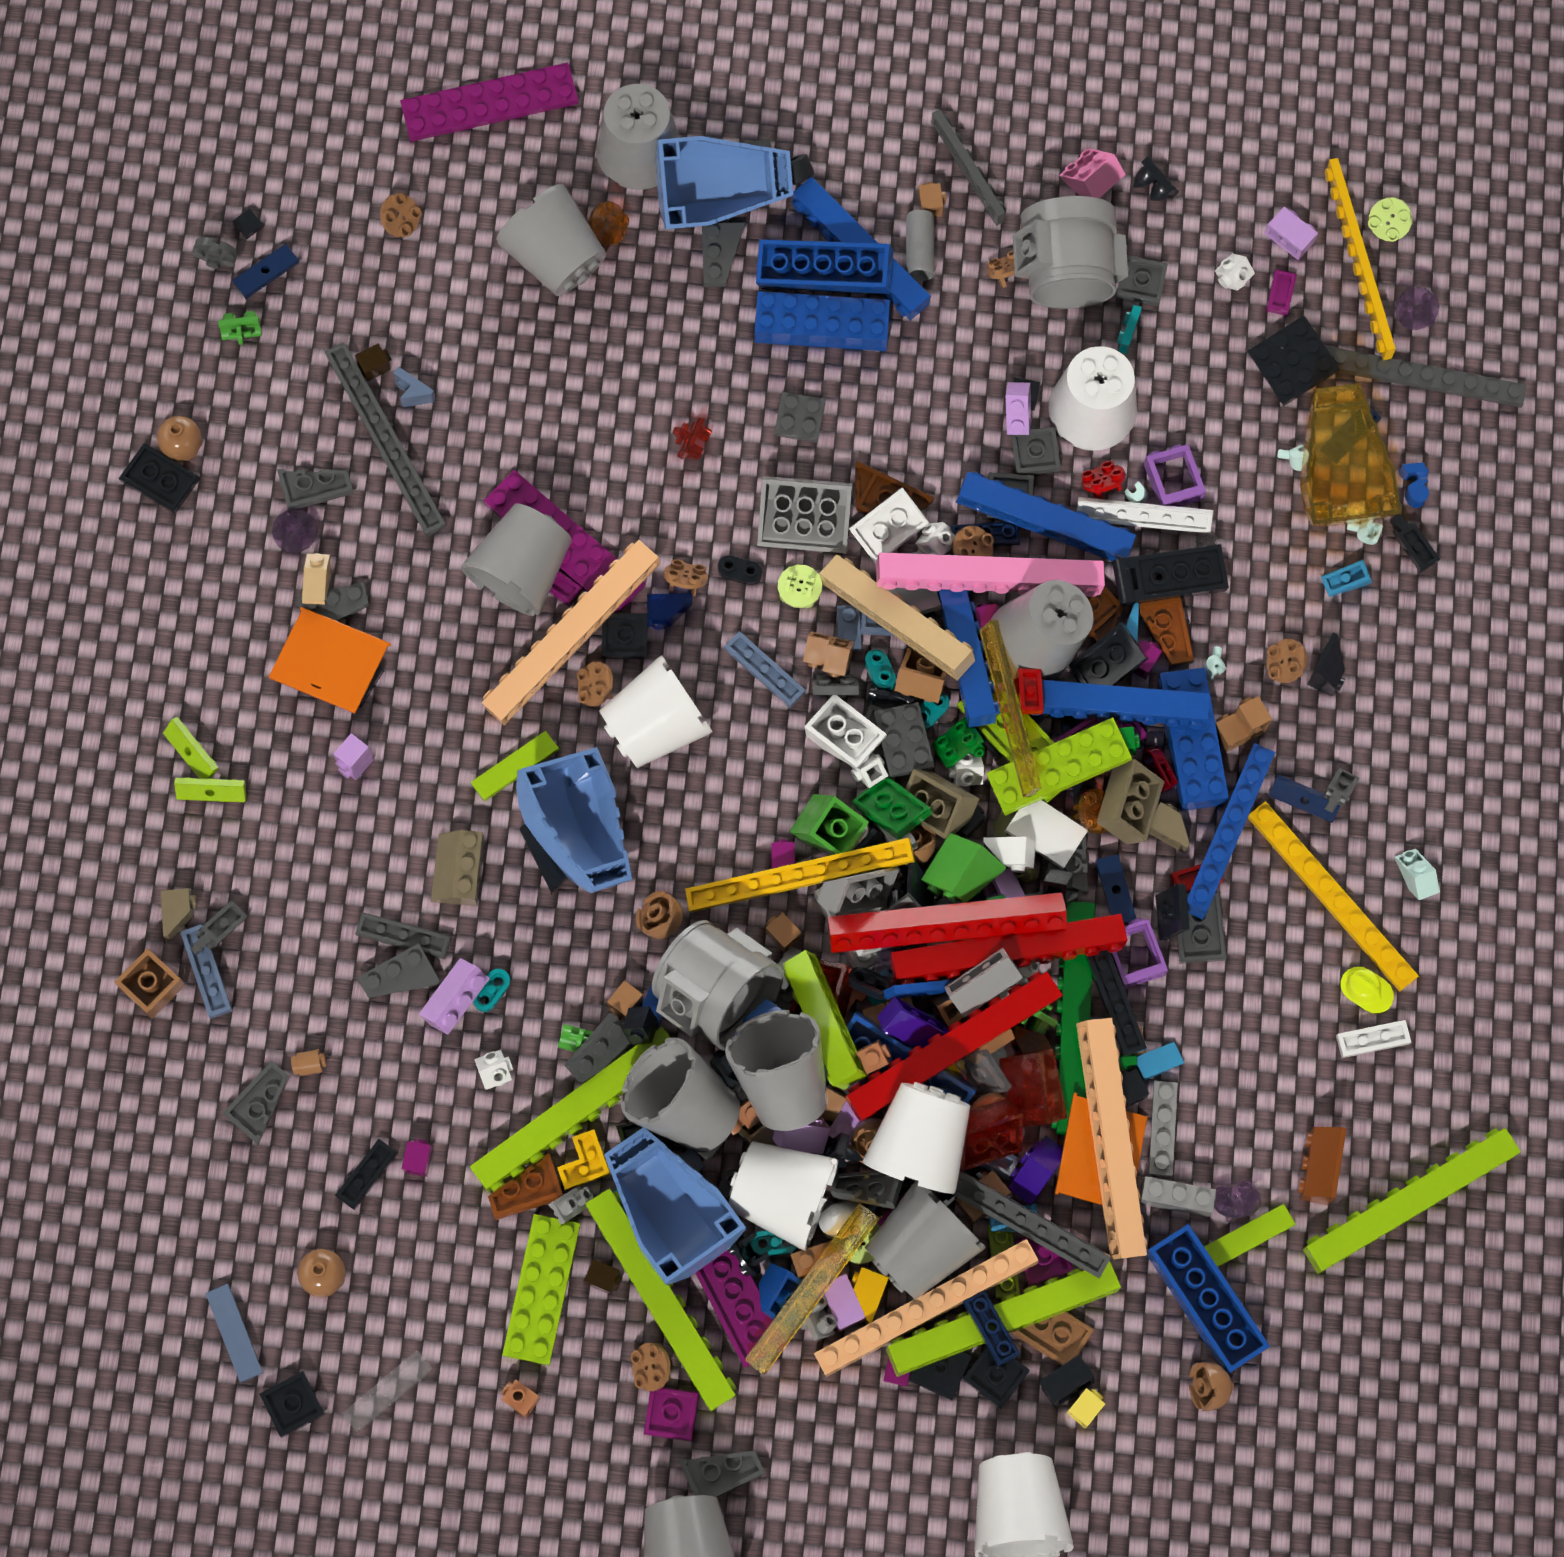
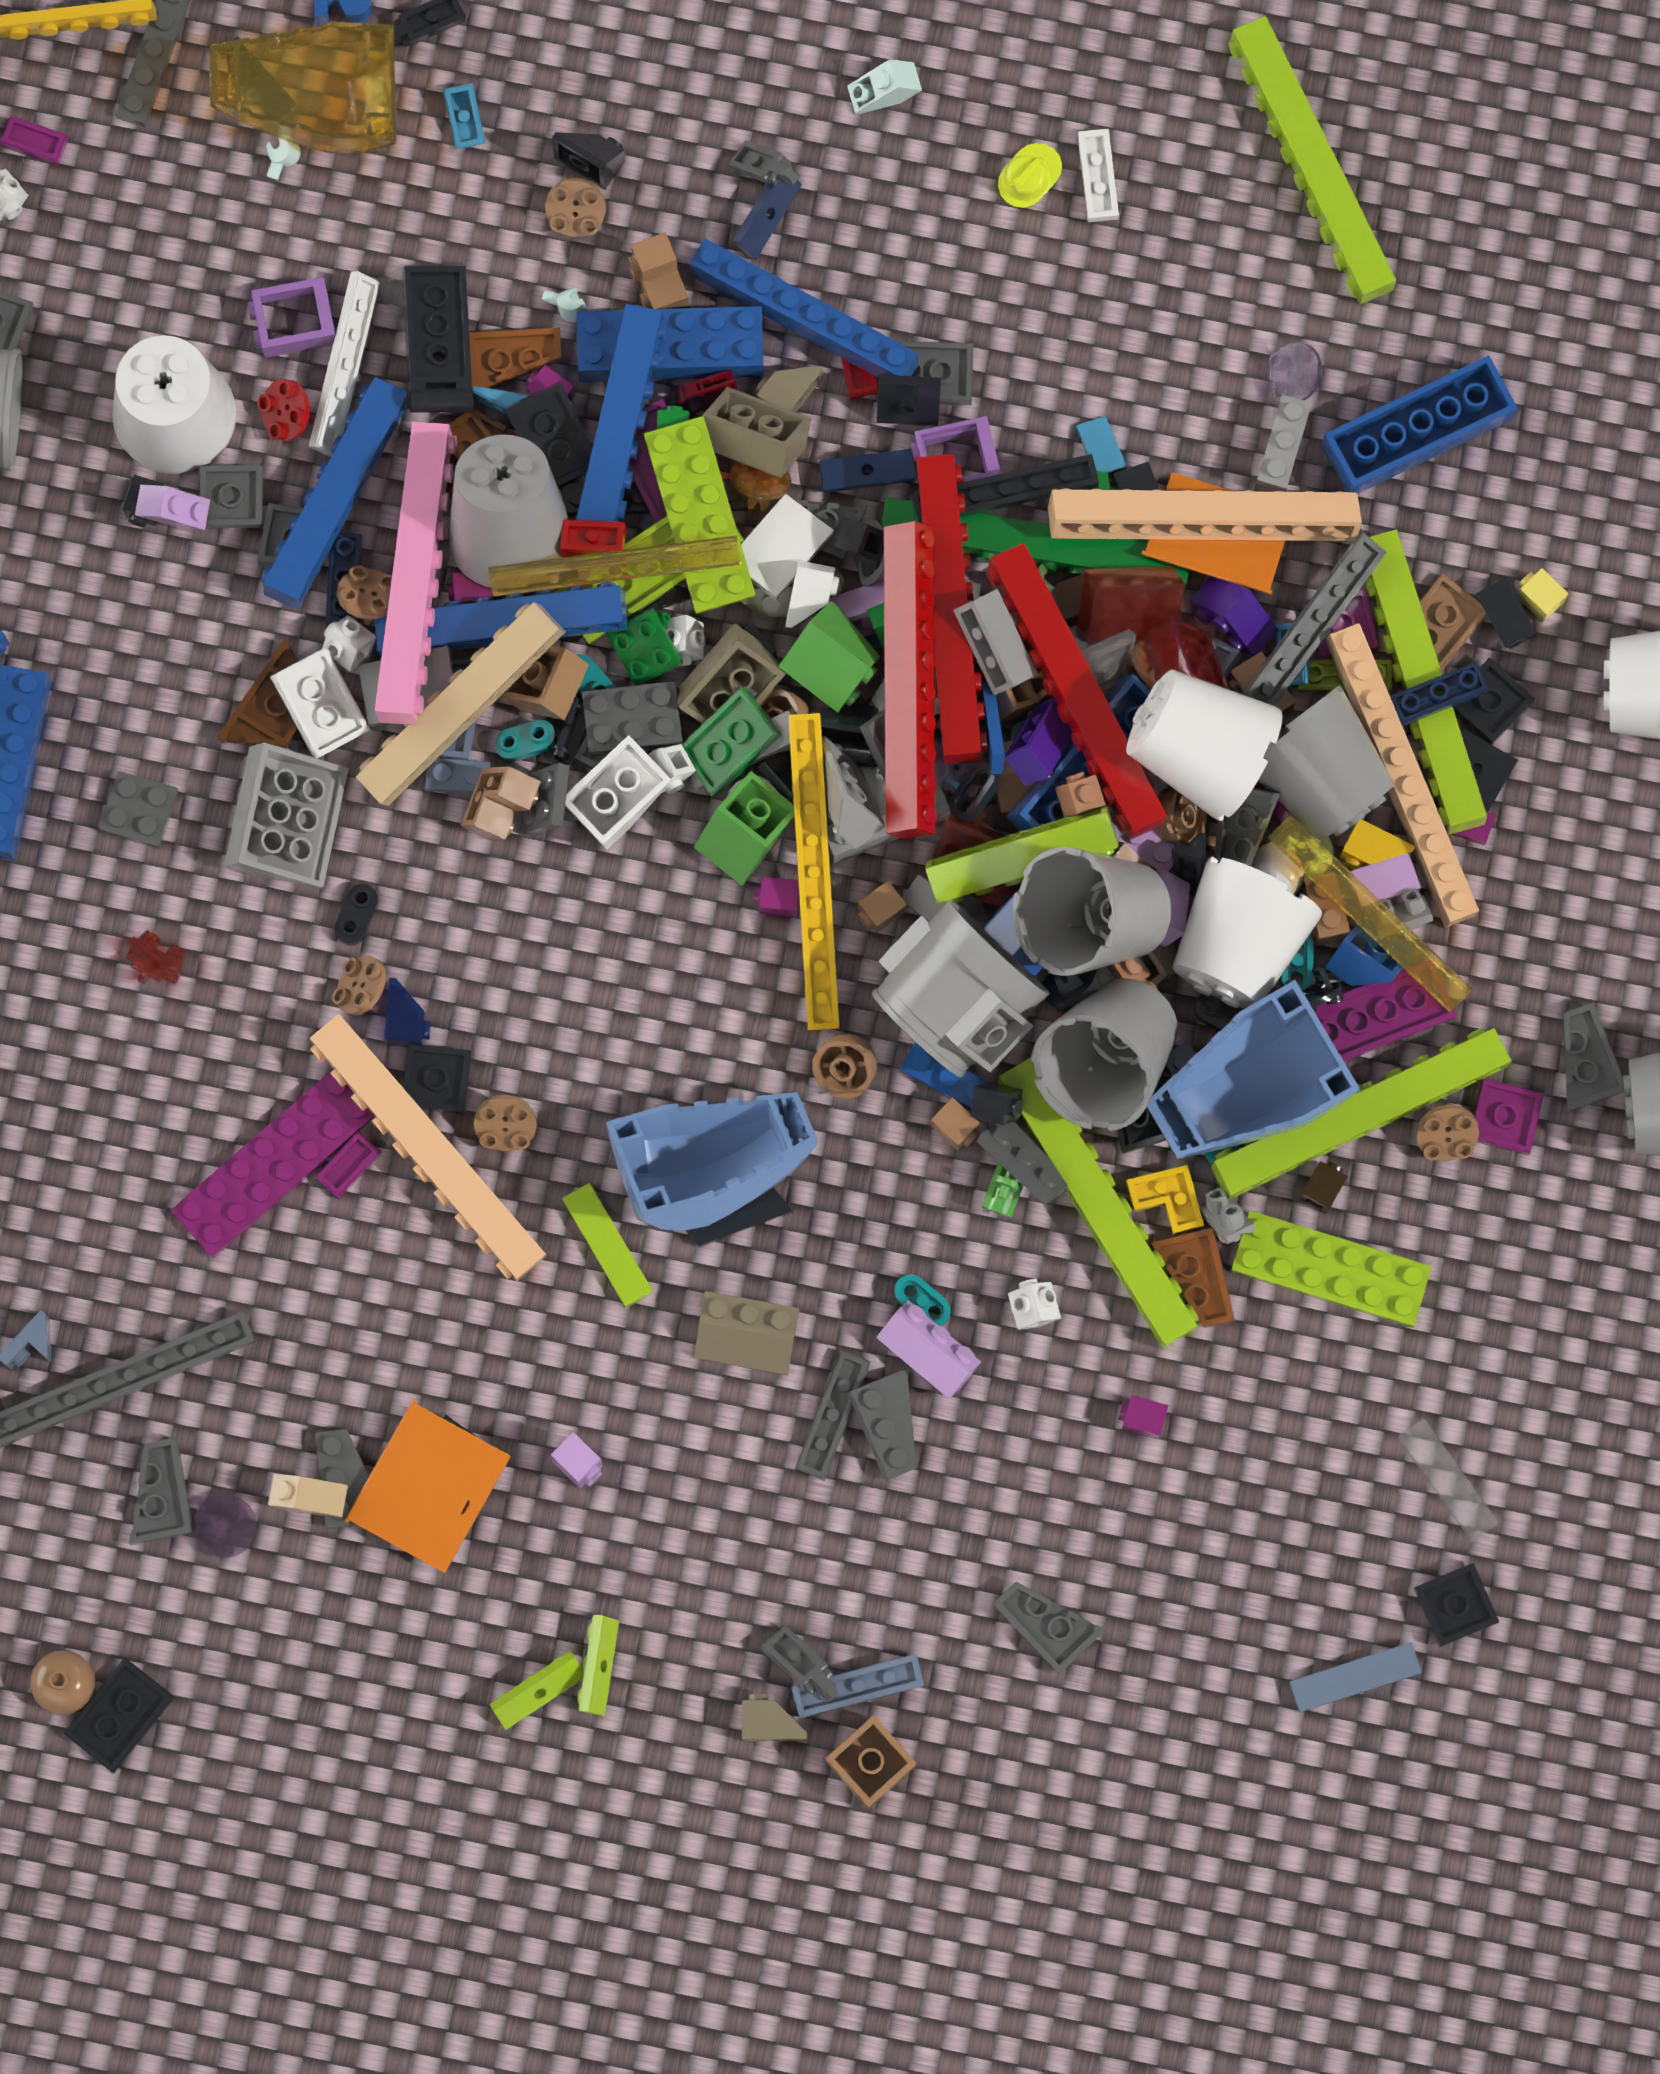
camera: 85 degrees left, 5 degrees up
medium nougat brick [291,1049,327,1076] -> none
medium nougat cylinder [297,1249,346,1298] -> none
black tile [335,1139,398,1211] -> none
light grey cone [461,503,572,616] -> none
nougat brick [501,1379,541,1418] -> none
white cone [599,655,713,768] -> none
sand blue plate [724,631,806,708] -> none
yellowish green plate [778,564,822,608] -> none
teal plate [1116,305,1142,355] -> none
light aqua piece [1124,481,1148,503] -> none
light grey plate [1148,1081,1178,1177] -> none
medium nougat cylinder [1189,1362,1234,1411] -> none
lime tile [1204,1204,1296,1267] -> none
black plate [1248,315,1340,406] -> none
yellow plate [1248,801,1418,992] -> none
dark orange slope [1297,1127,1347,1205] -> none
light aqua piece [1347,520,1383,545] -> none

